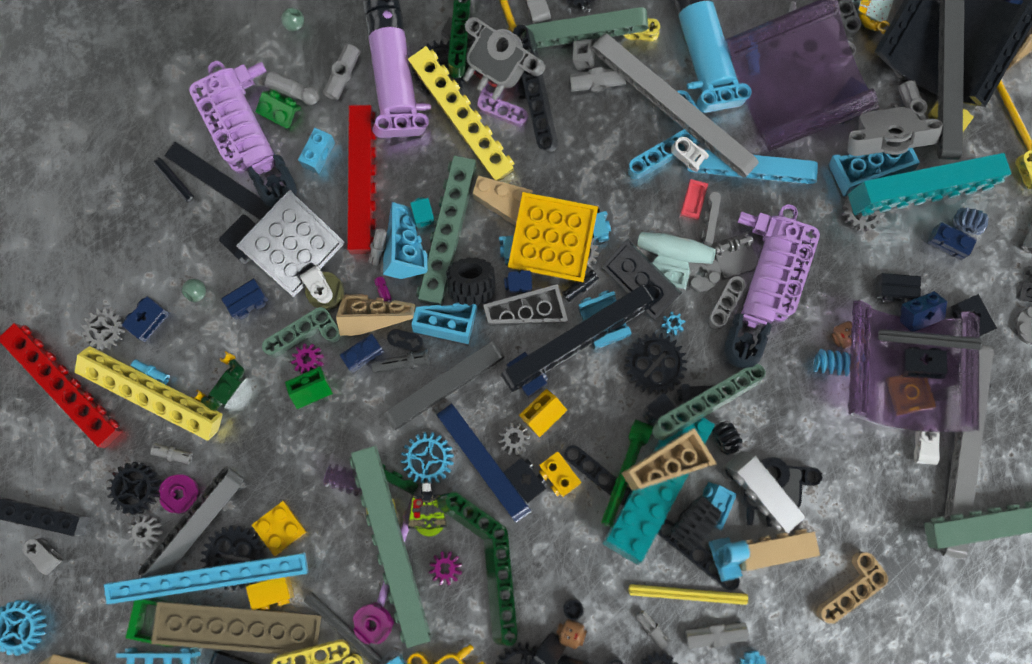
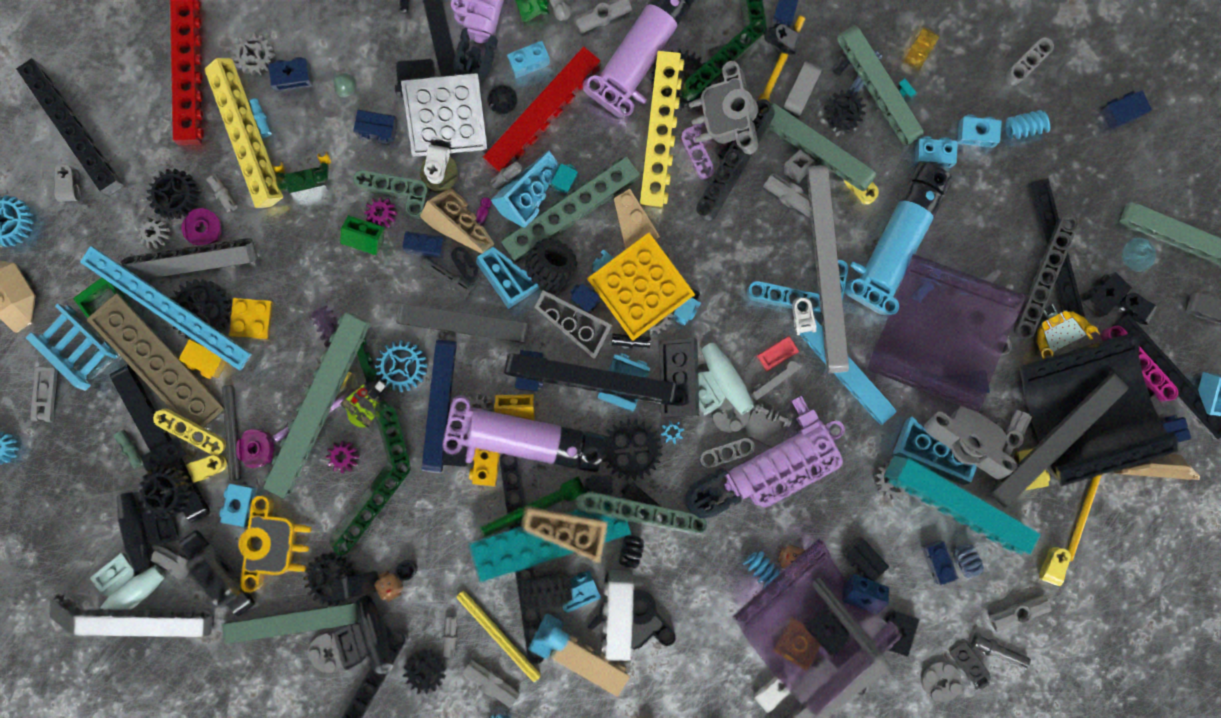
camera: 30 degrees right, 5 degrees up
none -> lavender piece [443,395,605,473]
none -> black gear [487,84,517,114]

